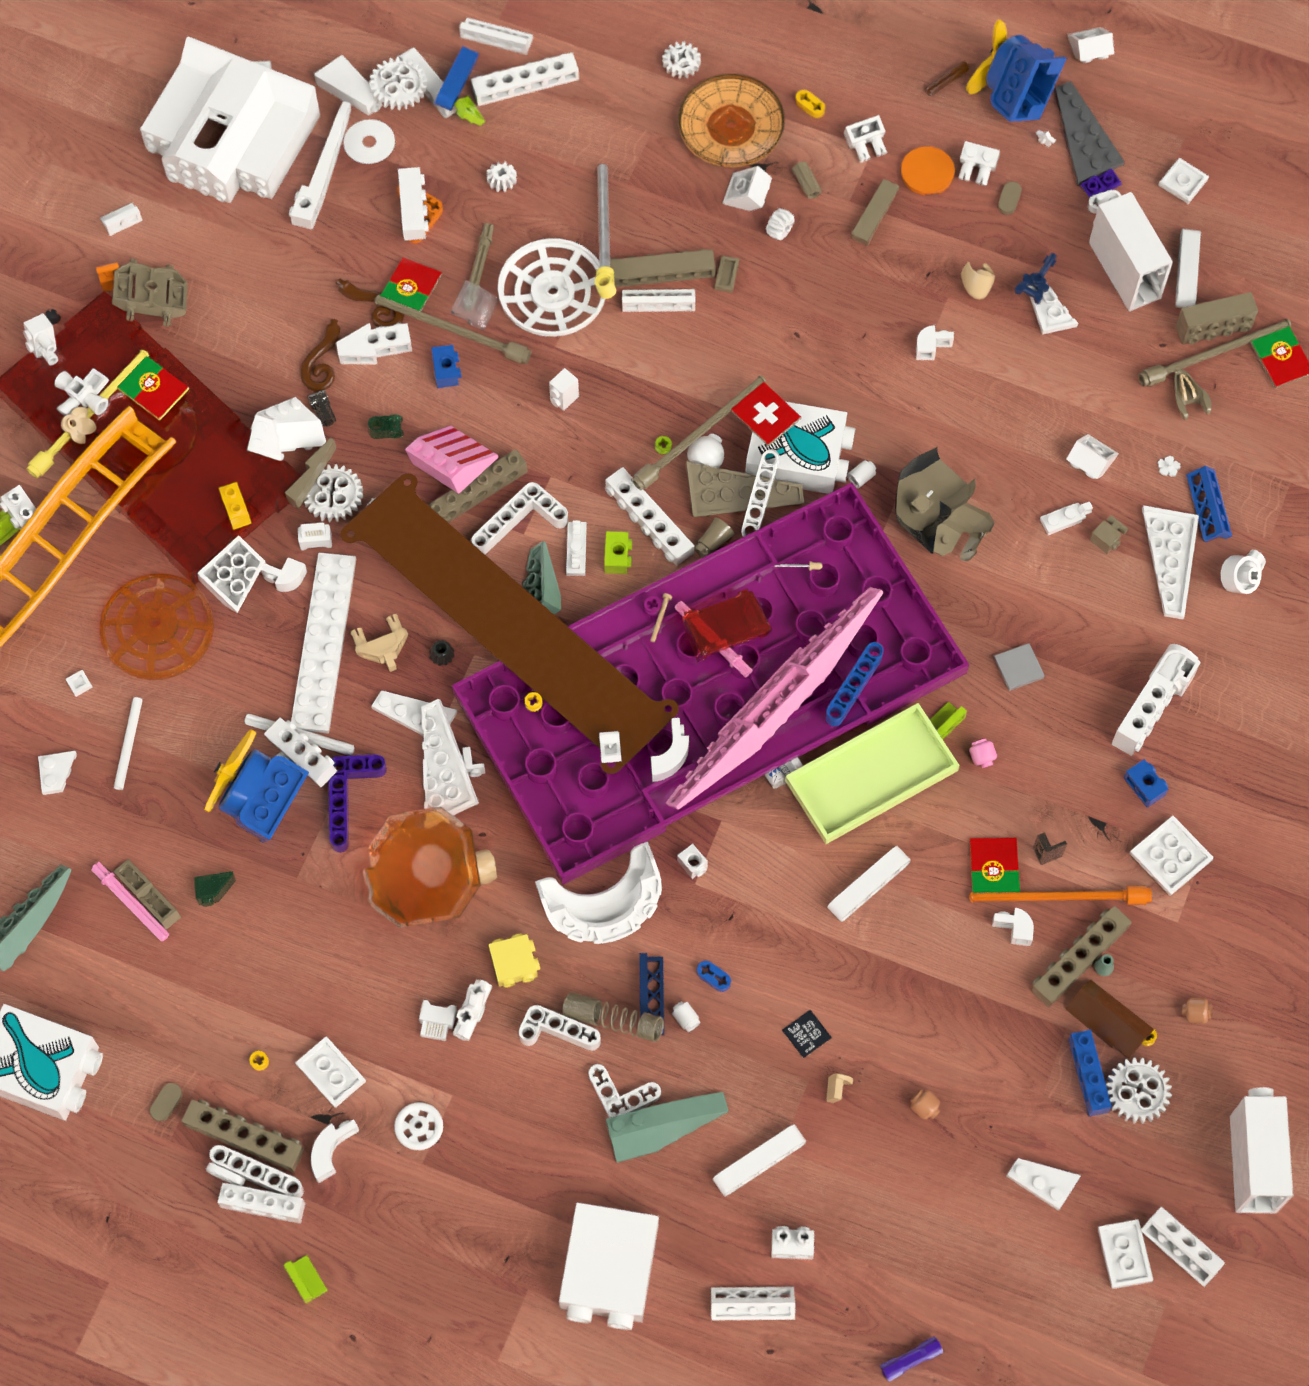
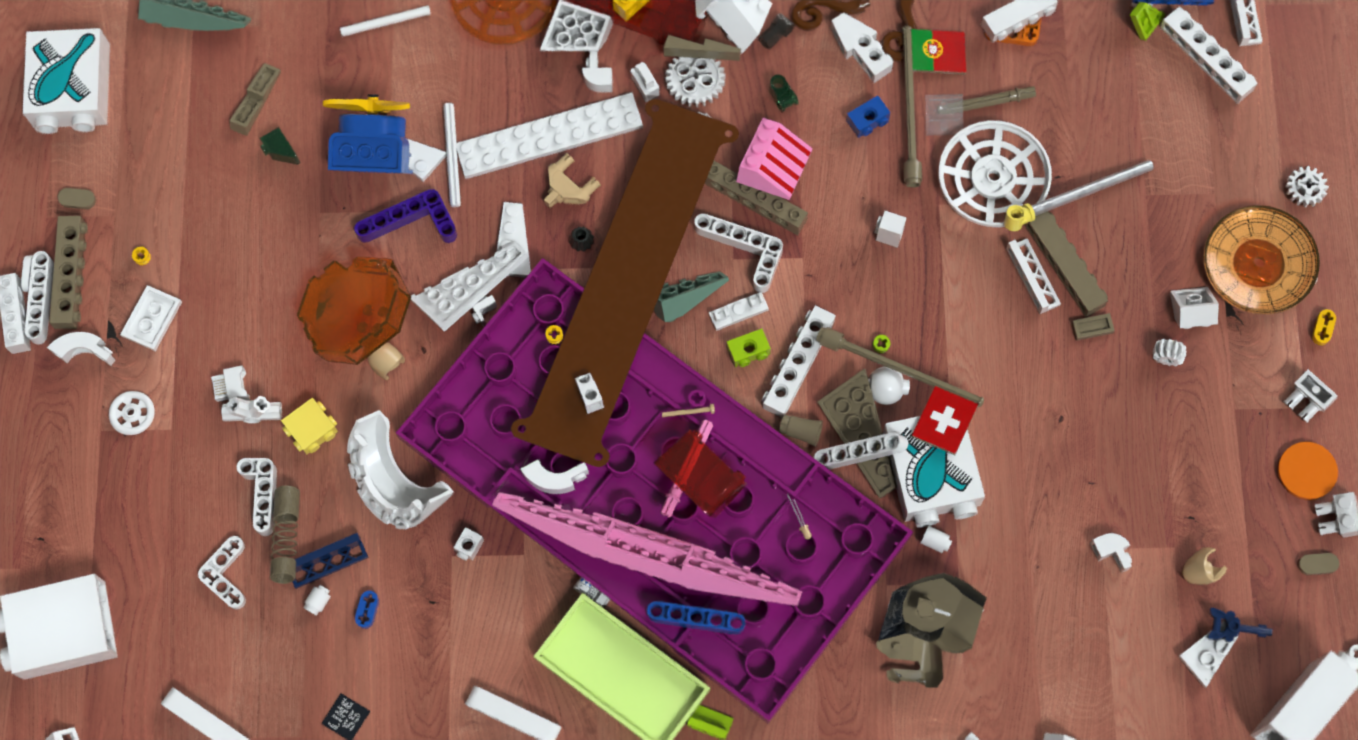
camera: 70 degrees right, 5 degrees up
bright pink axle [91,862,169,941] -> none
white brick [264,718,337,787] -> none
white gear [487,161,517,192] -> none
white bracket [599,731,621,763] -> none
sand green wedge [606,1092,729,1163] -> none
dark tan axle [792,161,822,199] -> none
dark tan slope [851,179,900,246] -> none
none -> white leg [575,373,604,414]

